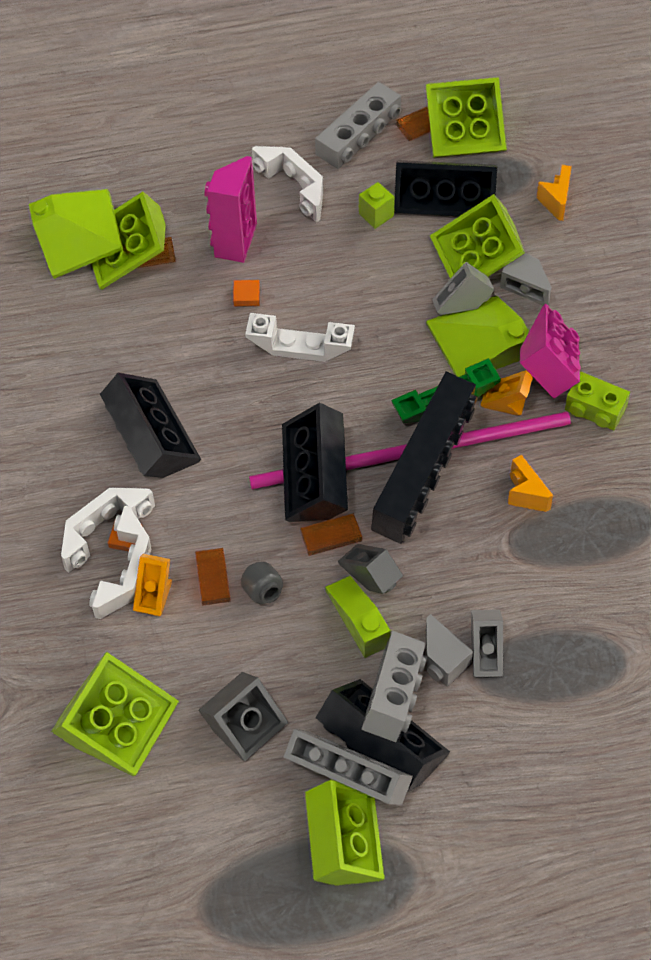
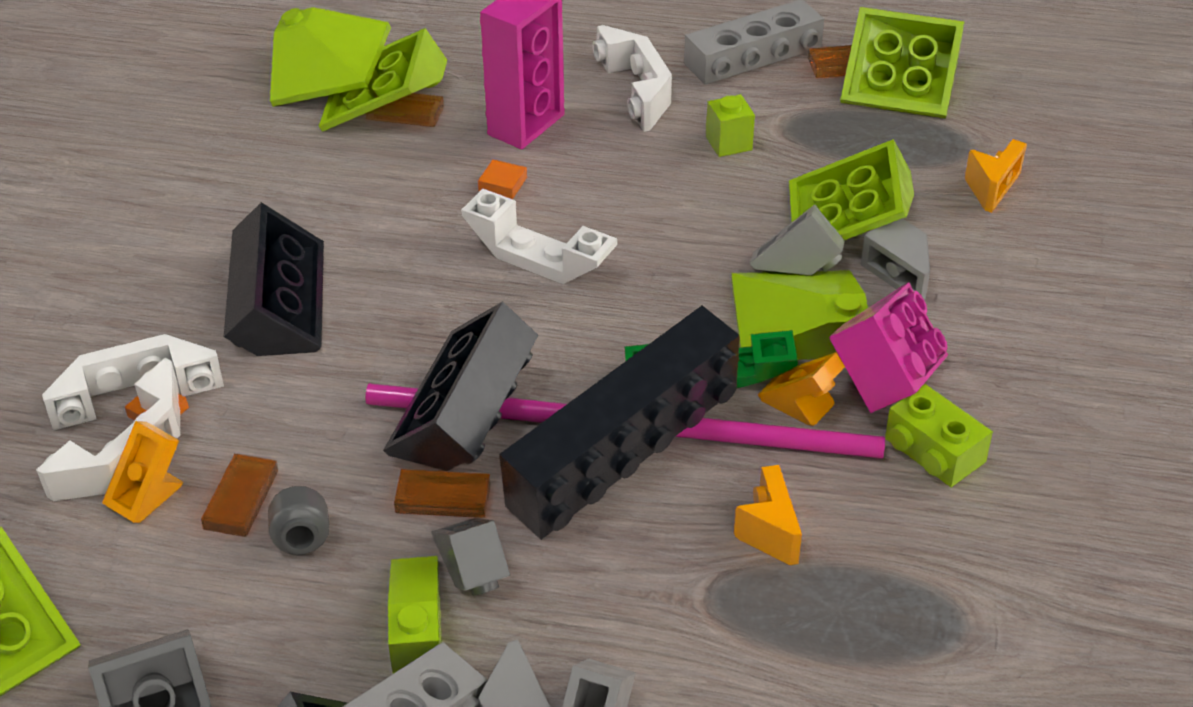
camera: 20 degrees right, 15 degrees down
black slope [394,160,497,216] -> none

